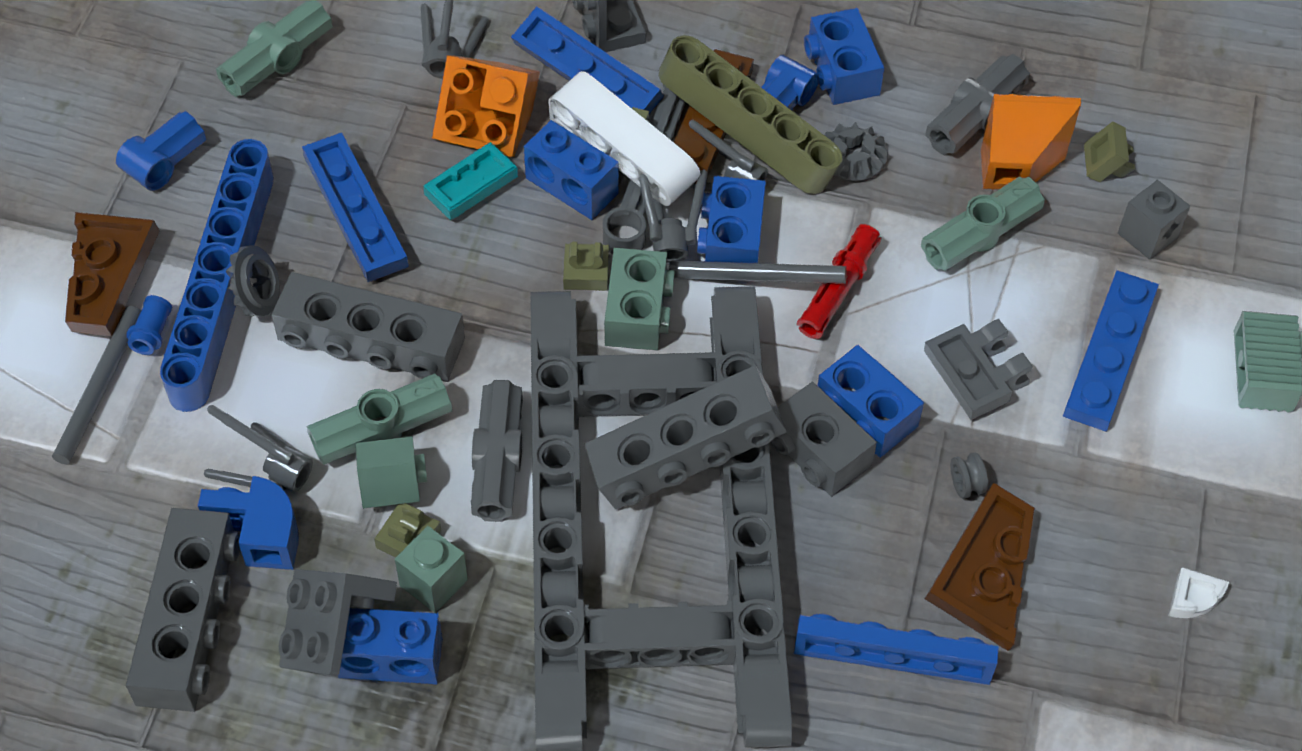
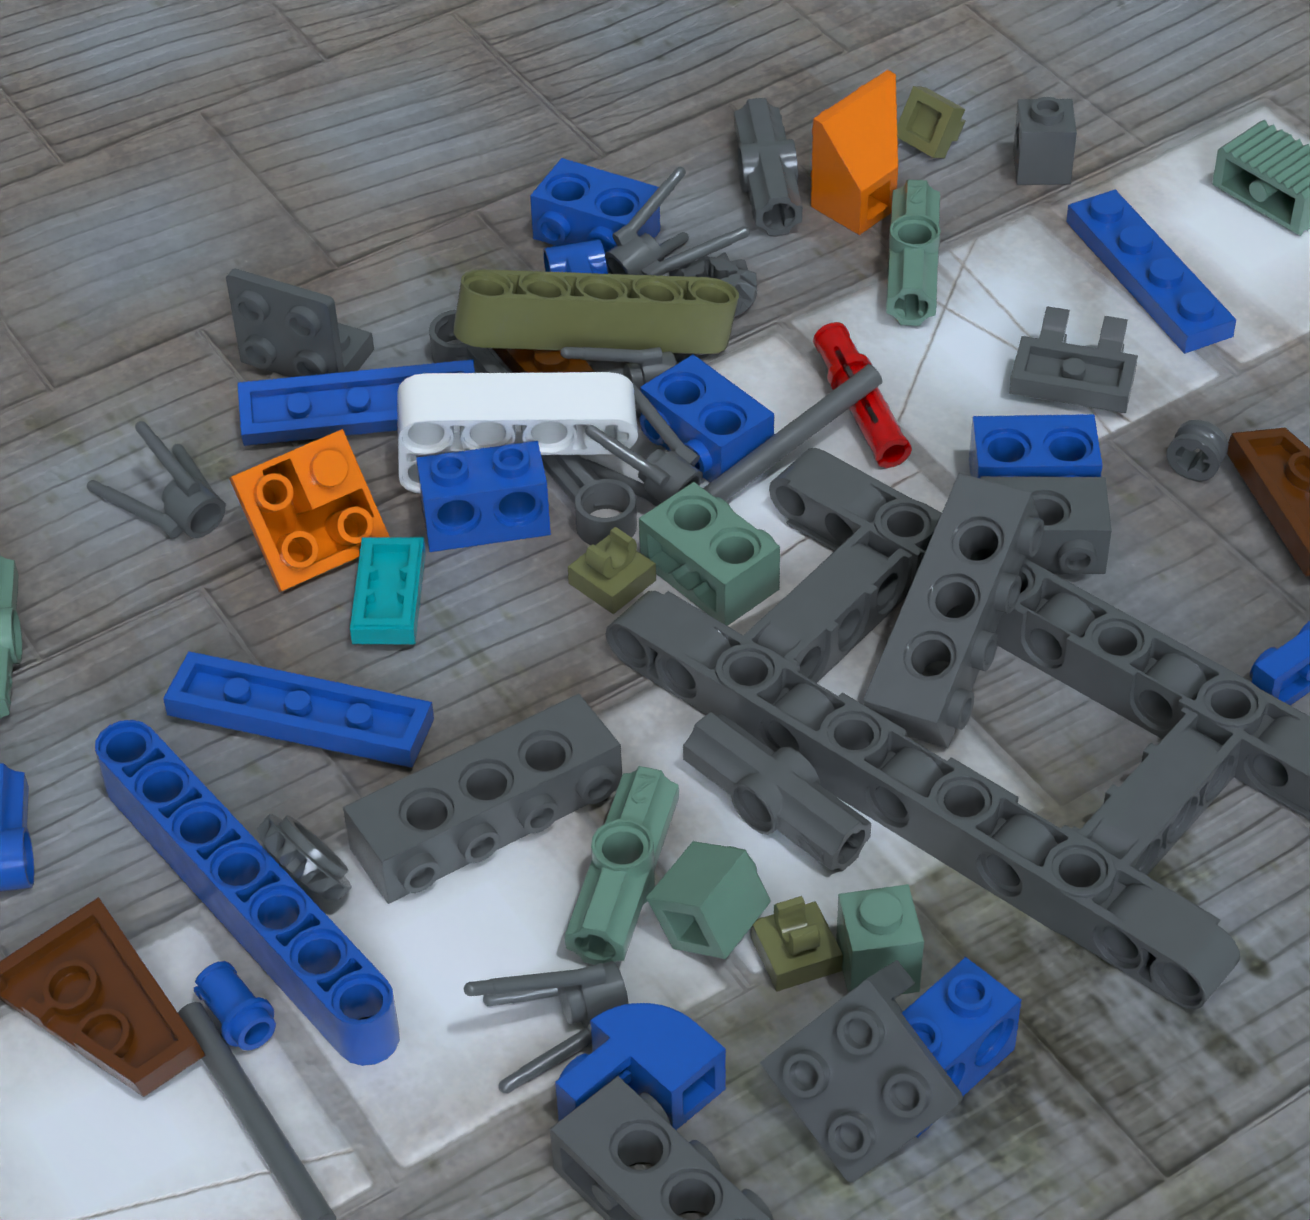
camera: 45 degrees left, 10 degrees down
none -> dark grey plant [605,167,750,276]

